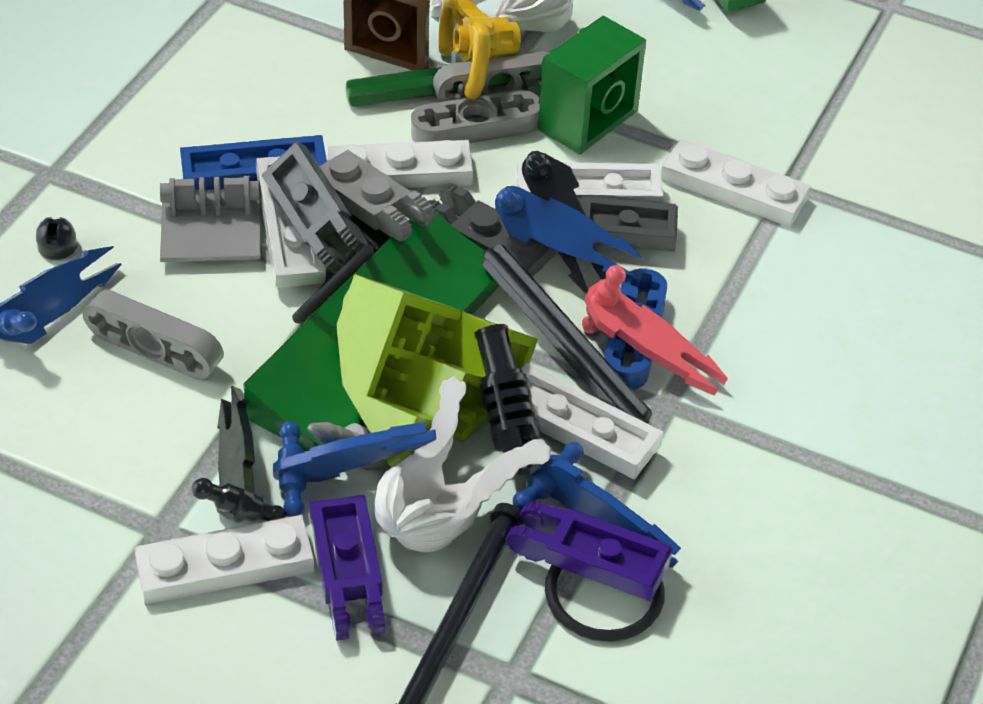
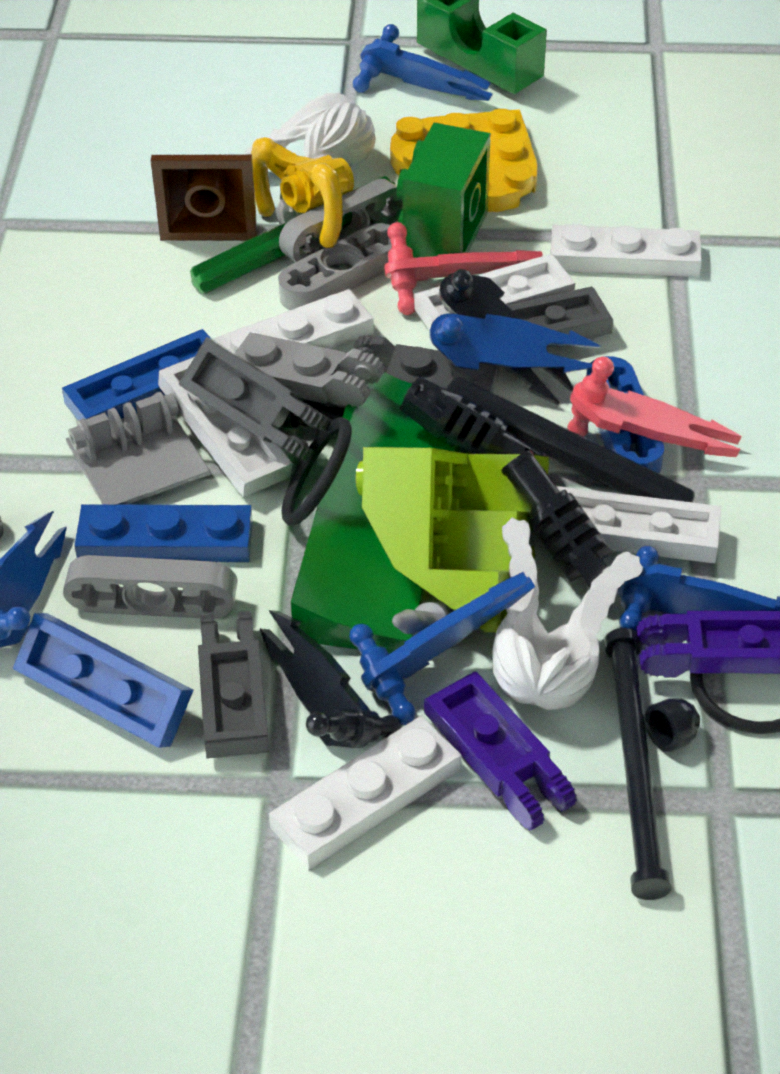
camera: 20 degrees left, 0 degrees up
none -> plate [13,613,194,748]
none -> blue plate [74,504,253,562]
none -> dark grey hinge [198,611,270,759]
none -> coral piece [384,222,543,315]
none -> yellow plate [390,109,537,212]
none -> black hinge [399,377,550,457]
none -> black hinge [645,698,700,752]

